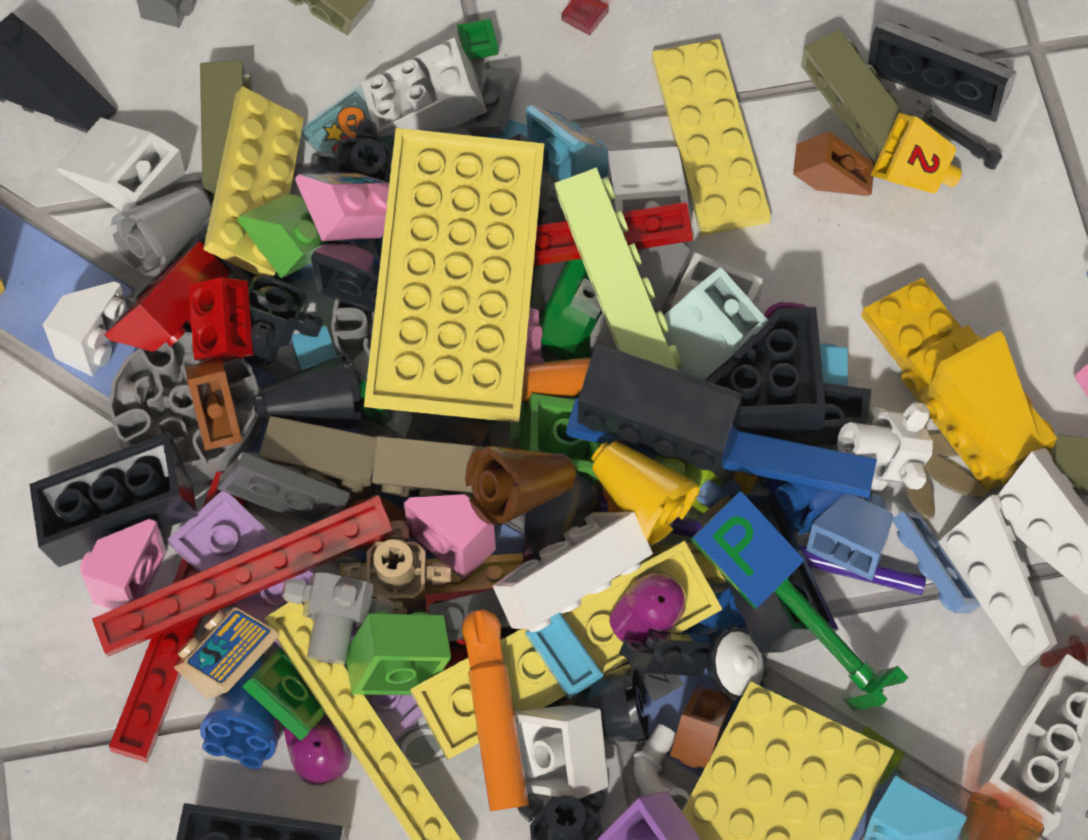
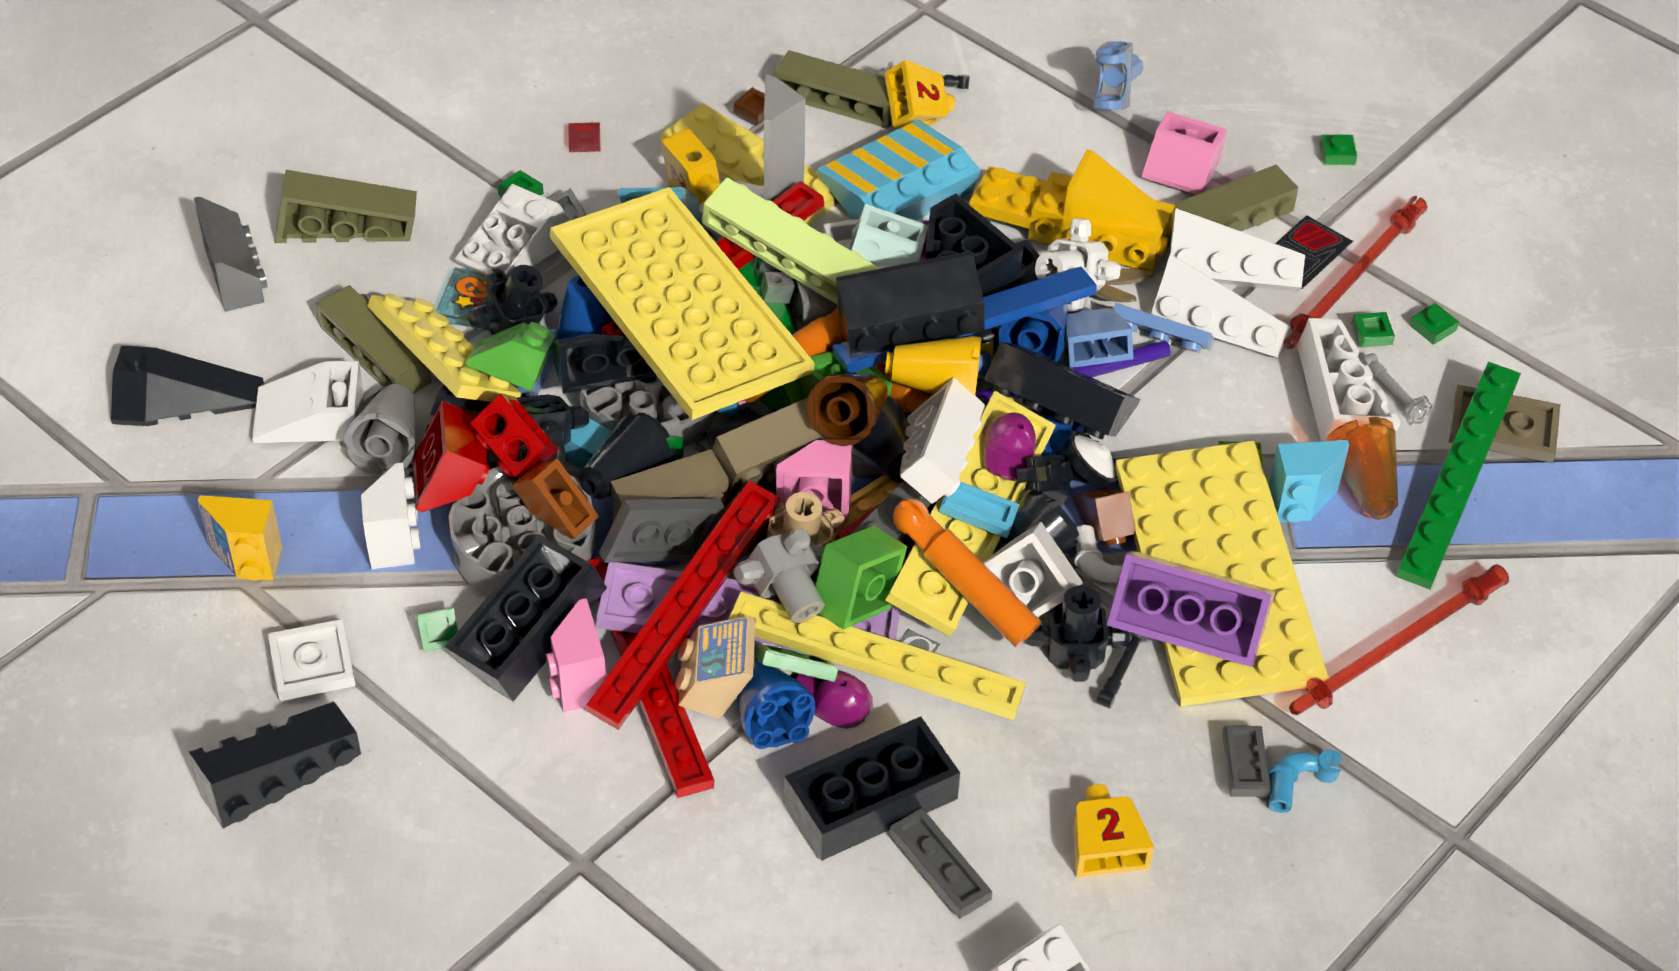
camera: 40 degrees left, 15 degrees down
bright pink slope [295,173,389,241] -> none
piece [691,491,909,711] -> none
dark orange slope [793,131,875,196] -> none
black slope [868,20,1017,123] -> none
none -> plate [416,606,458,652]
none -> yellow torso [660,128,720,205]
none -> reddish brown plate [733,87,765,125]
none -> light grey slope [764,75,805,201]
none -> medium azure slope [816,119,981,221]

